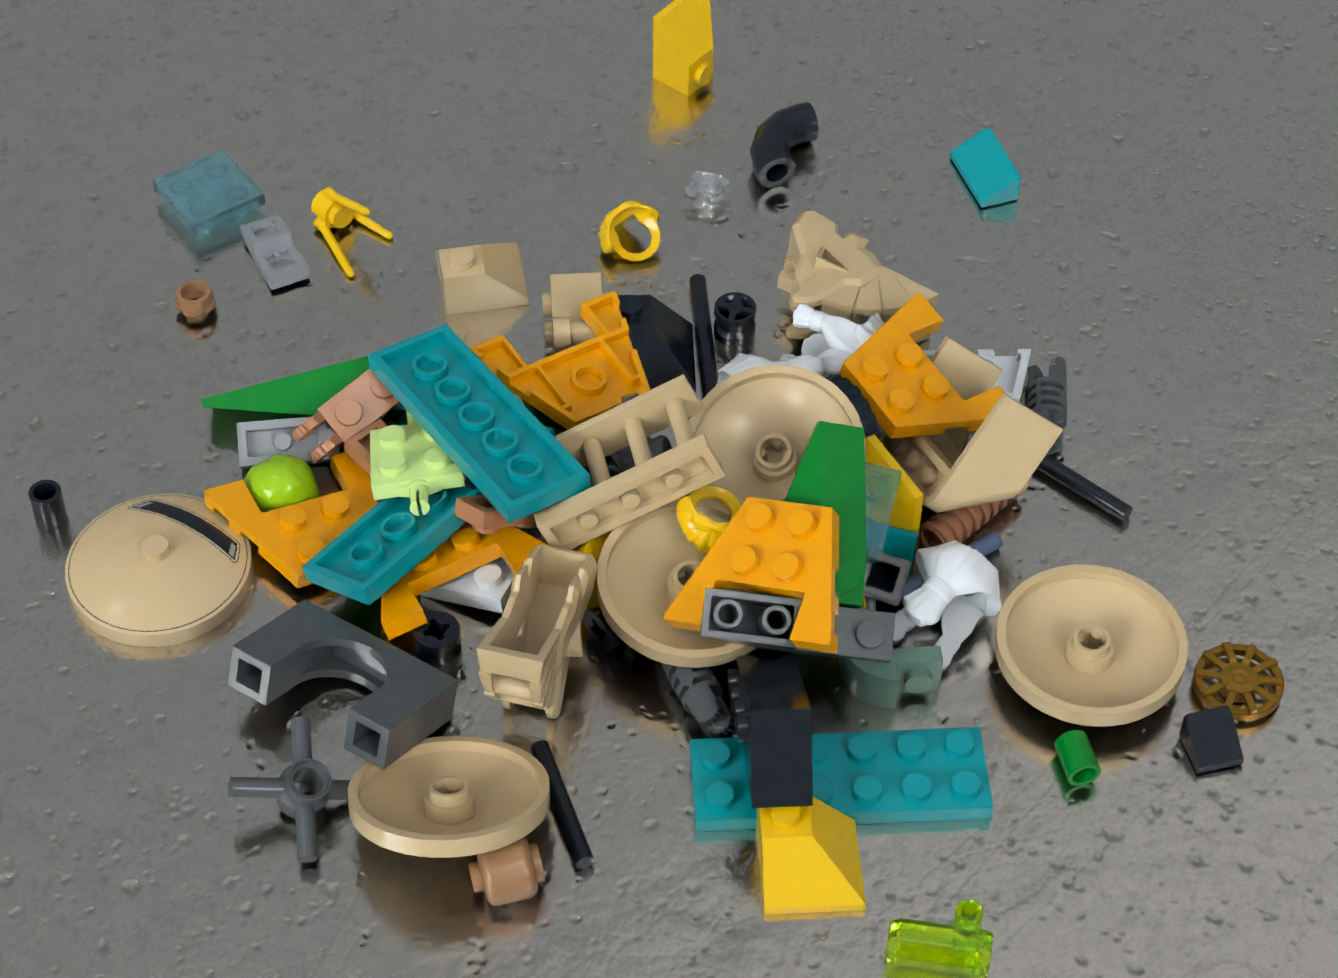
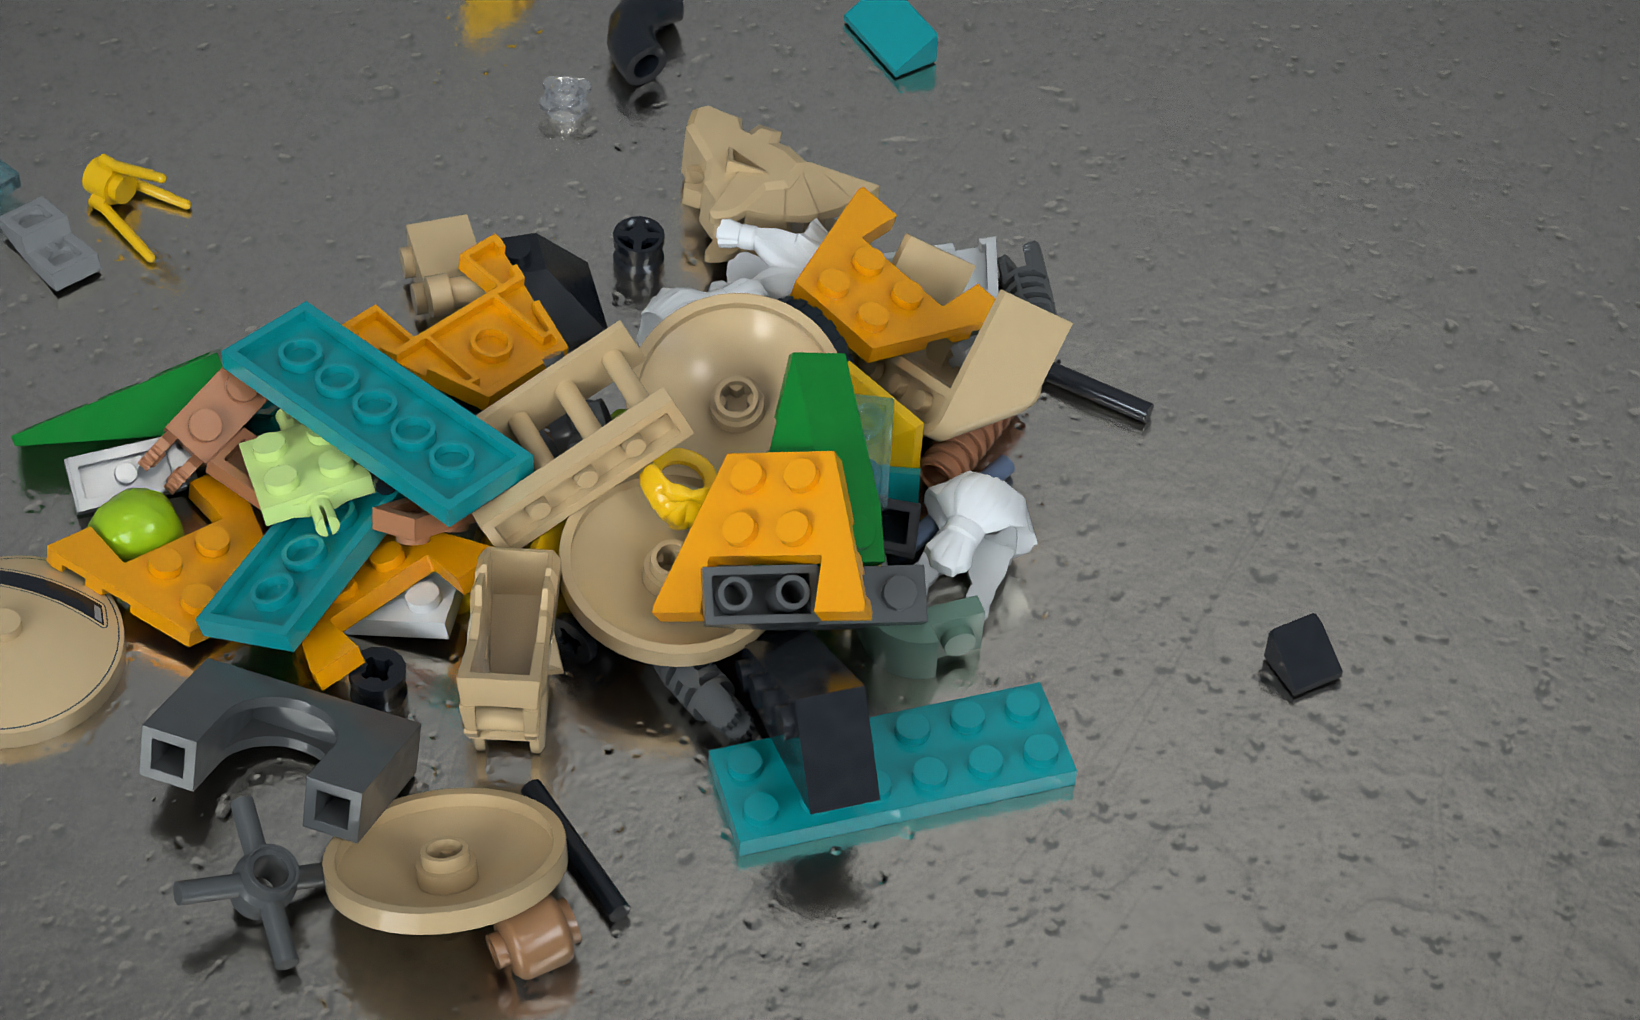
camera: 15 degrees left, 0 degrees up
tan slope [435,242,530,315] -> none
yellow piece [598,200,661,262] -> none
black bar [689,274,718,398] -> none
yellow slope [756,797,866,915] -> none
clear neon green piece [886,899,993,975] -> none
tan dish [994,564,1188,727] -> none
green hinge [1054,730,1101,786] -> none
pearl gold wheel [1193,641,1285,721] -> none

